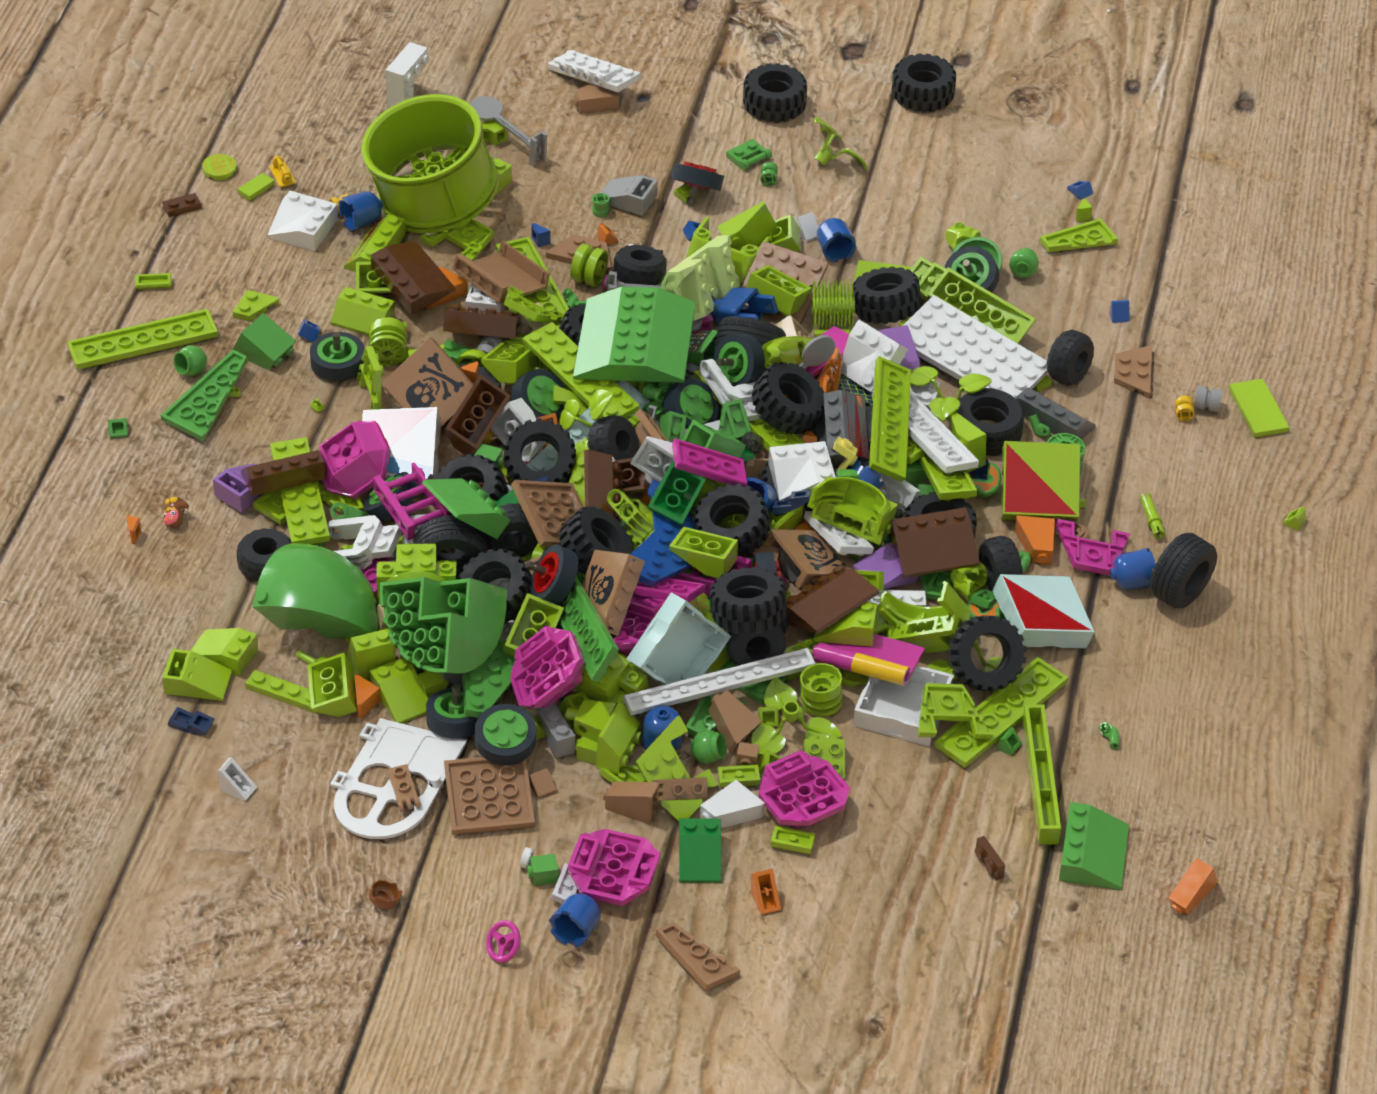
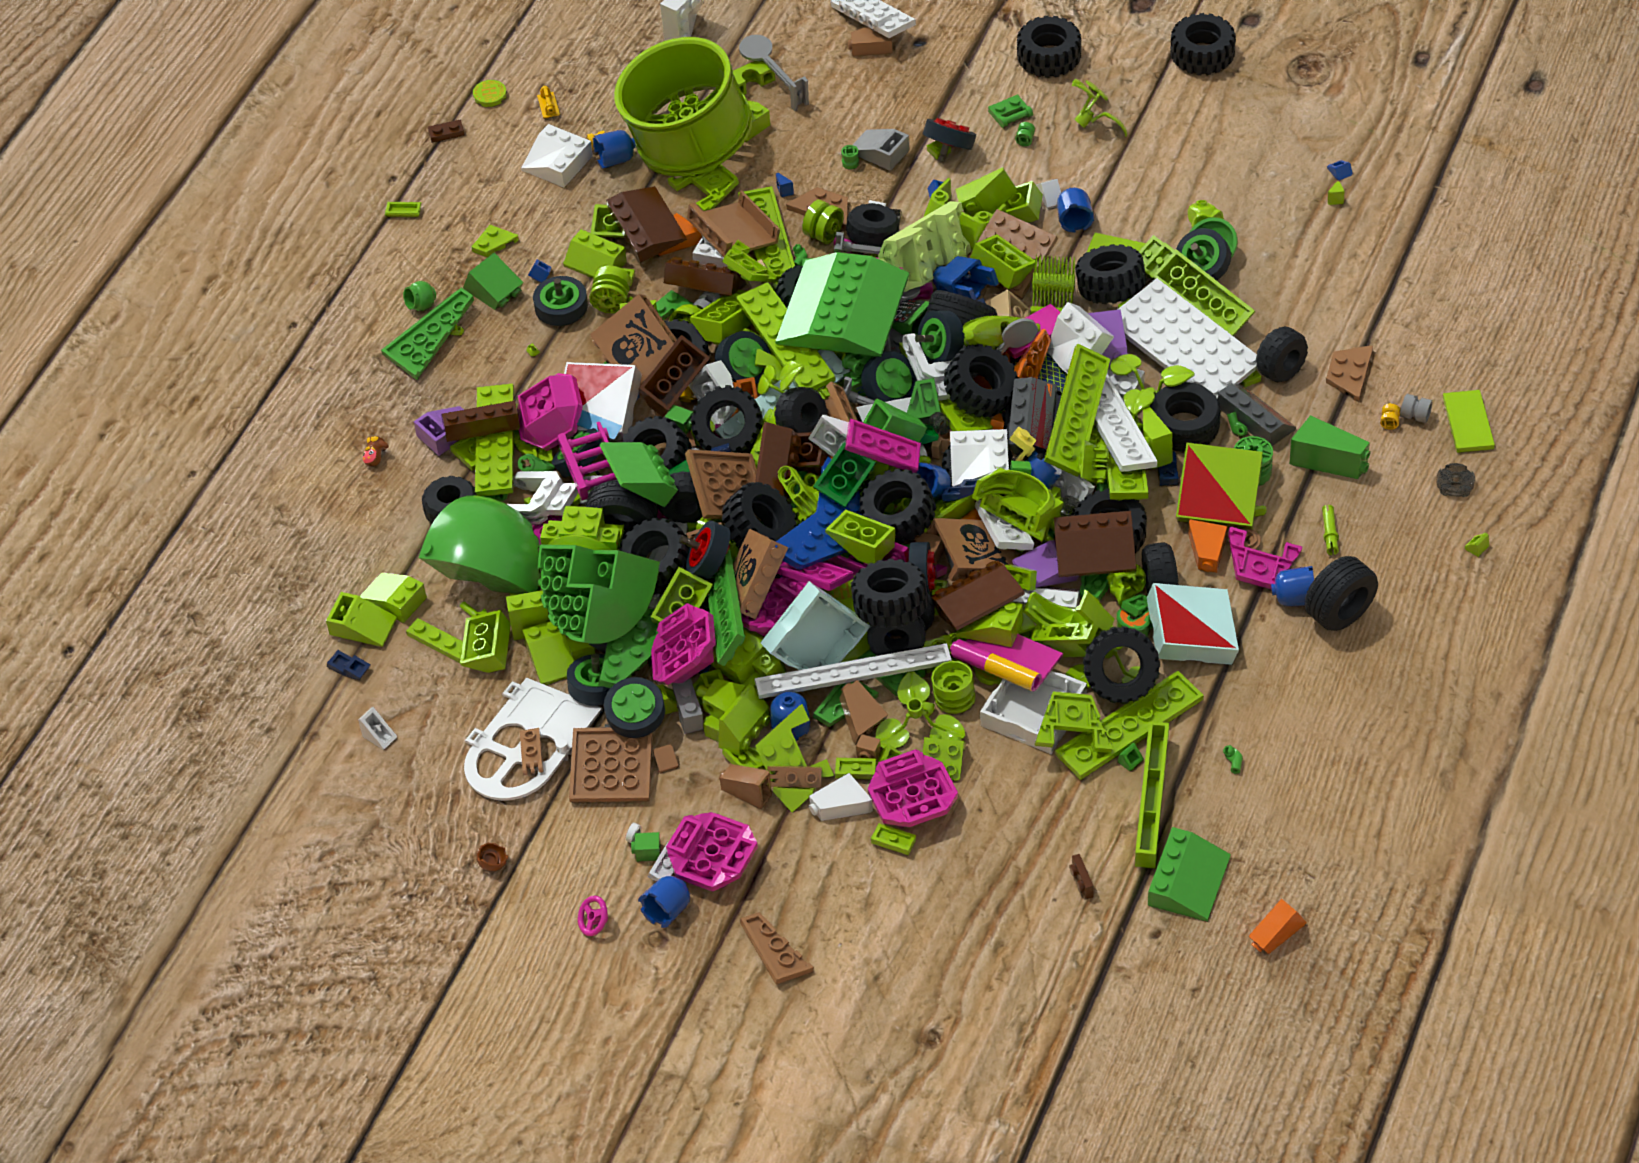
camera: 15 degrees right, 5 degrees up
lime plate [67,309,218,370] -> none
bright green slope [108,418,128,438] -> none
orange slope [126,515,142,544] -> none
lime tile [237,173,275,201] -> none
lime slope [344,214,406,272] -> none
orange slope [354,675,381,718] -> none
lime wing [356,346,384,410] -> none
orange slope [461,361,479,384] -> none
orange slope [597,223,618,245] -> none
bright green panel [659,411,687,442] -> none
green slope [679,818,721,883] -> none
bright green piece [690,730,727,764] -> none
orange slope [751,868,781,915] -> none
lime slope [757,707,779,727] -> none
bright green animal [970,462,1001,499] -> none
bright green piece [1009,248,1039,279] -> none
bright green arm [1019,550,1031,574] -> none
lime wing [1040,218,1118,252] -> none
blue slope [1109,300,1130,323] -> none
none -> lime hinge [1079,440,1109,485]
none -> bright green slope [1289,415,1371,479]
none -> clear smoke plate [1436,463,1475,497]

